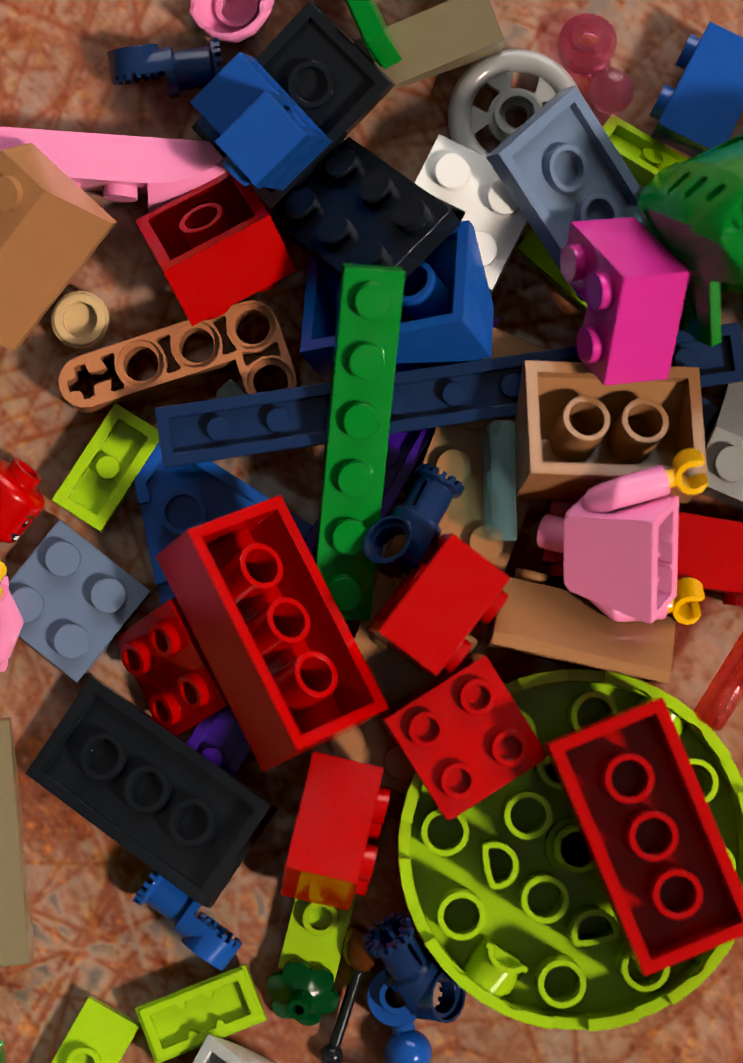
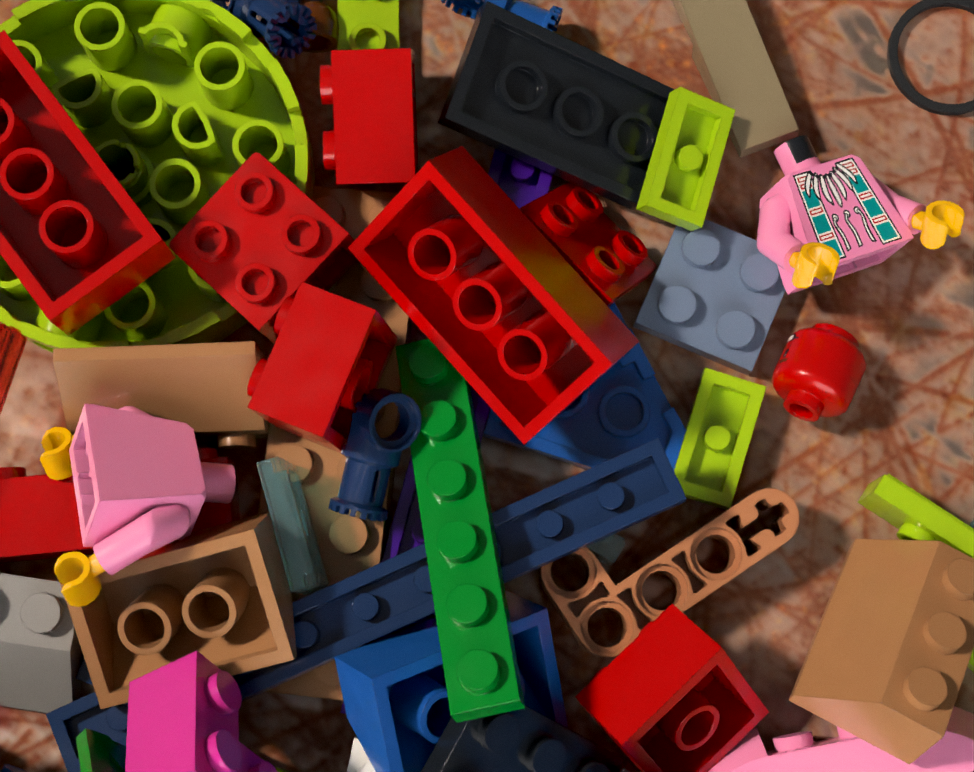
camera: 165 degrees right, 5 degrees down
tan tile [51,291,111,351] -> none
none -> lime plate [636,87,735,231]

